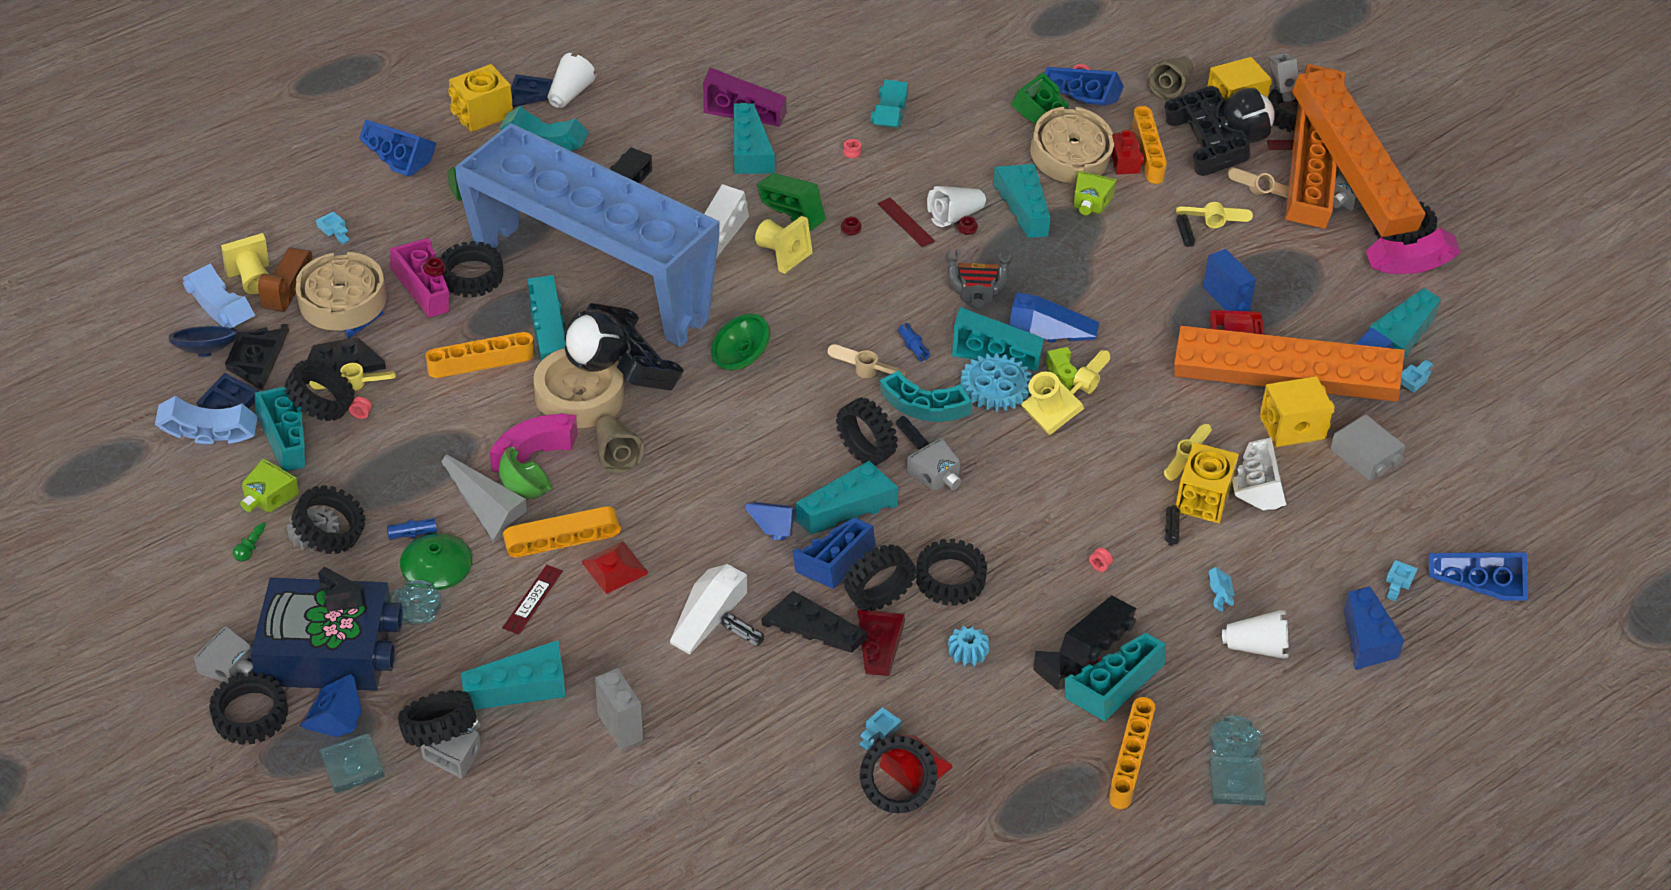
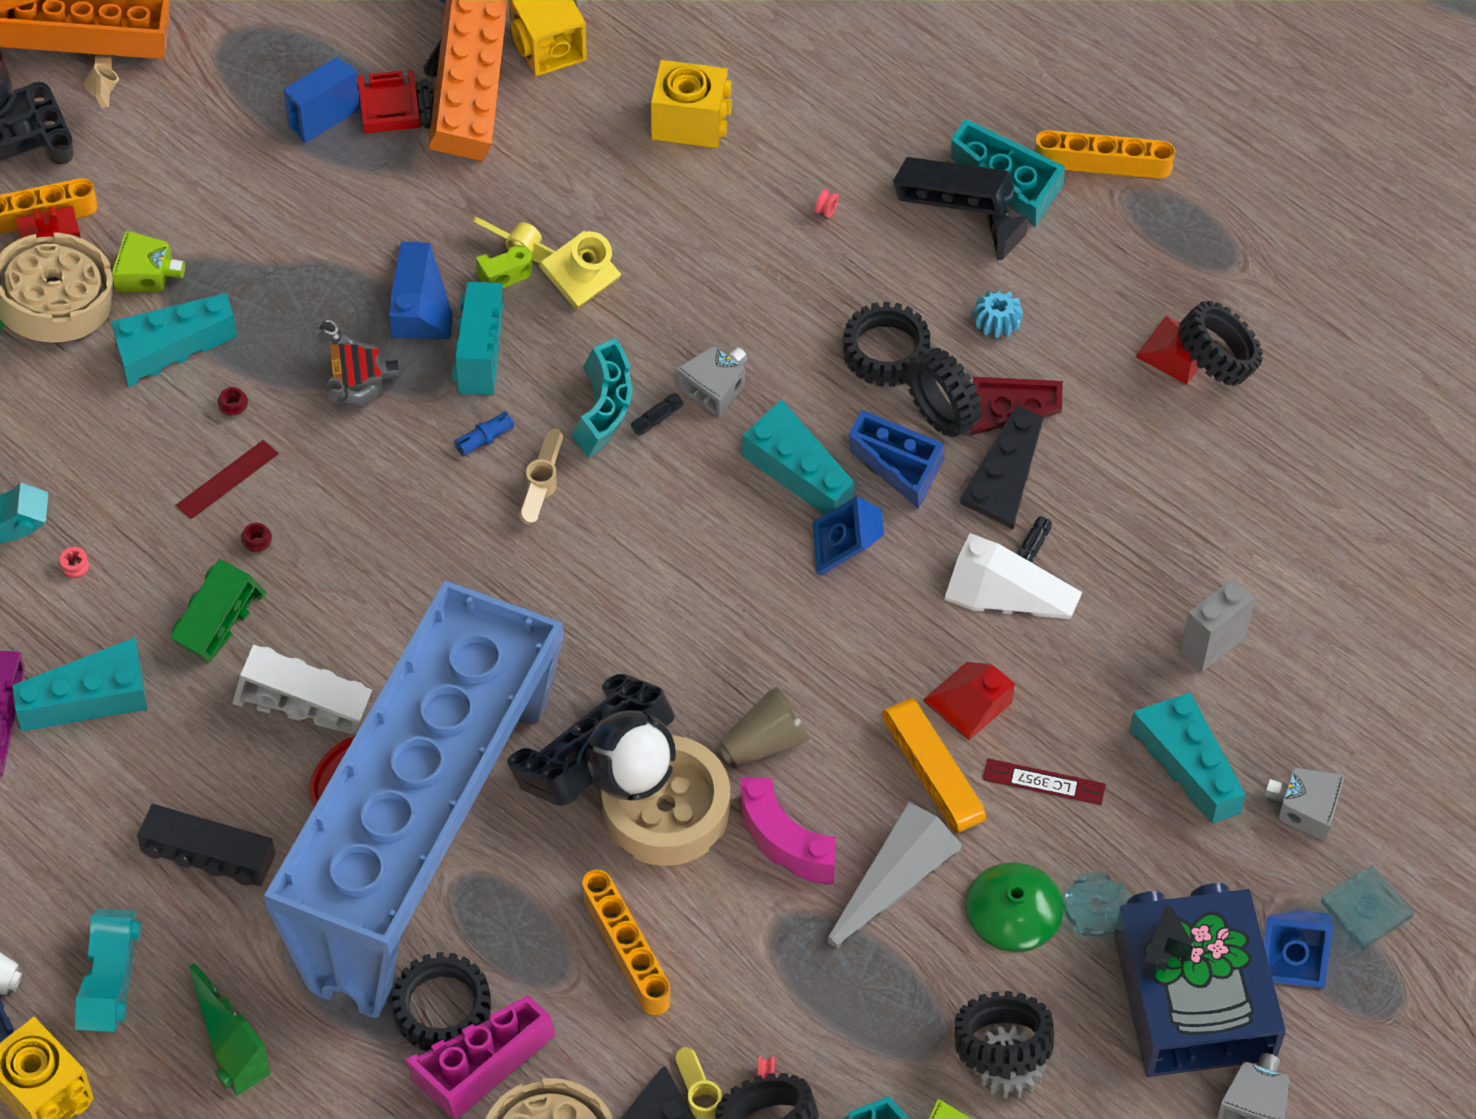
camera: 100 degrees left, 10 degrees up
black tyre [209,672,288,745] -> none
blue pin [387,518,437,540] -> none
black tyre [397,690,477,747] -> none
dark red plate [424,257,446,277] -> none
bright green cylinder [499,447,551,499] -> none
teal wedge [527,275,566,362] -> none
green dish [711,314,770,371] -> none
light yellow plant [755,216,813,274] -> none
black tyre [836,397,898,466] -> none
medium azure plate [860,707,902,751] -> none
white cone [927,186,986,227] -> none
medium azure gear [960,353,1032,411] -> none
light yellow piece [1164,424,1212,481] -> none
black axle [1165,505,1180,546] -> none
light yellow piece [1176,202,1253,228] -> none
black axle [1176,214,1196,247] -> none
medium azure plate [1208,567,1235,612] -> none
clear light blue plate [1209,716,1262,764] -> none
clear light blue plate [1209,756,1266,806] -> none
white cone [1222,610,1289,659] -> none
white wedge [1233,437,1286,510] -> none

